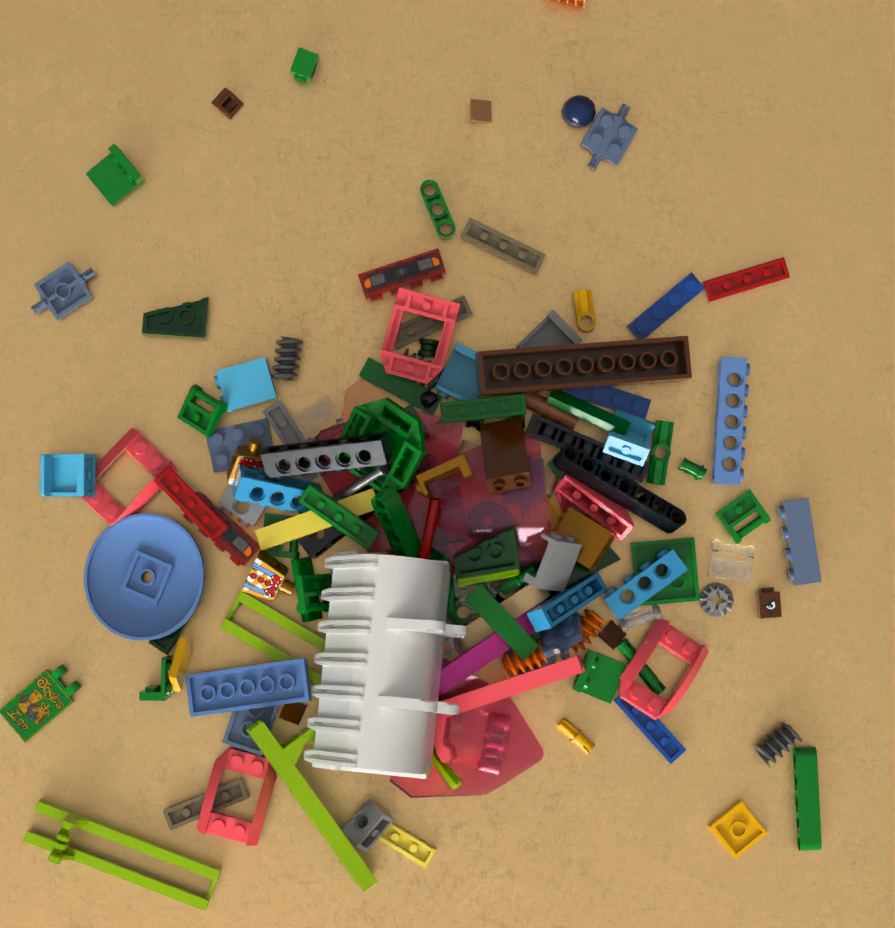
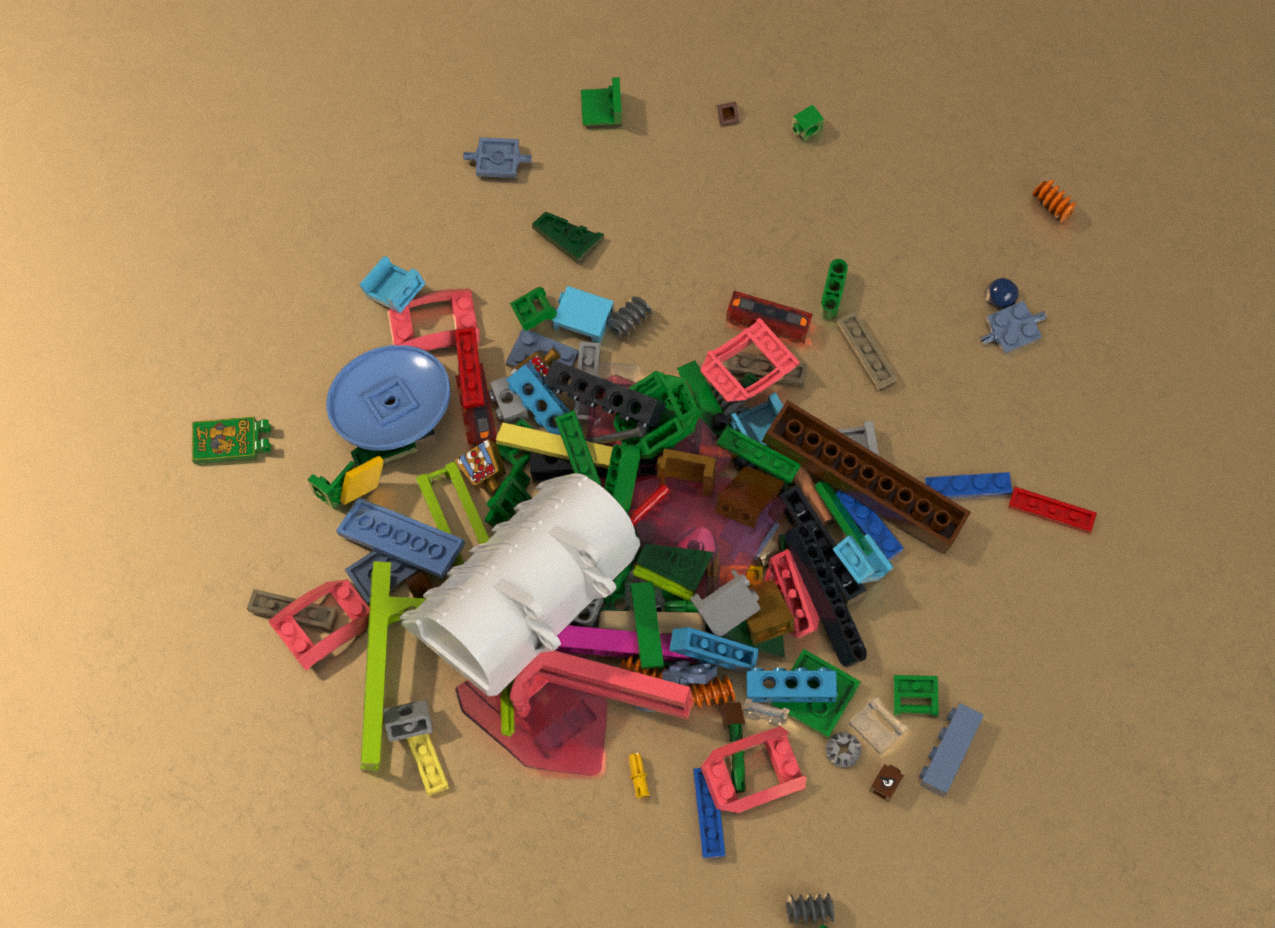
camera: 35 degrees right, 20 degrees down
lime piece [23,799,222,911] -> none
medium nougat slope [470,99,491,123] -> none
green bracket [572,649,626,703] -> none
yellow piece [573,290,596,333] -> none
green piece [646,420,674,485] -> none
green pin [679,458,707,481] -> none
medium blue brick [711,357,750,485] -> none

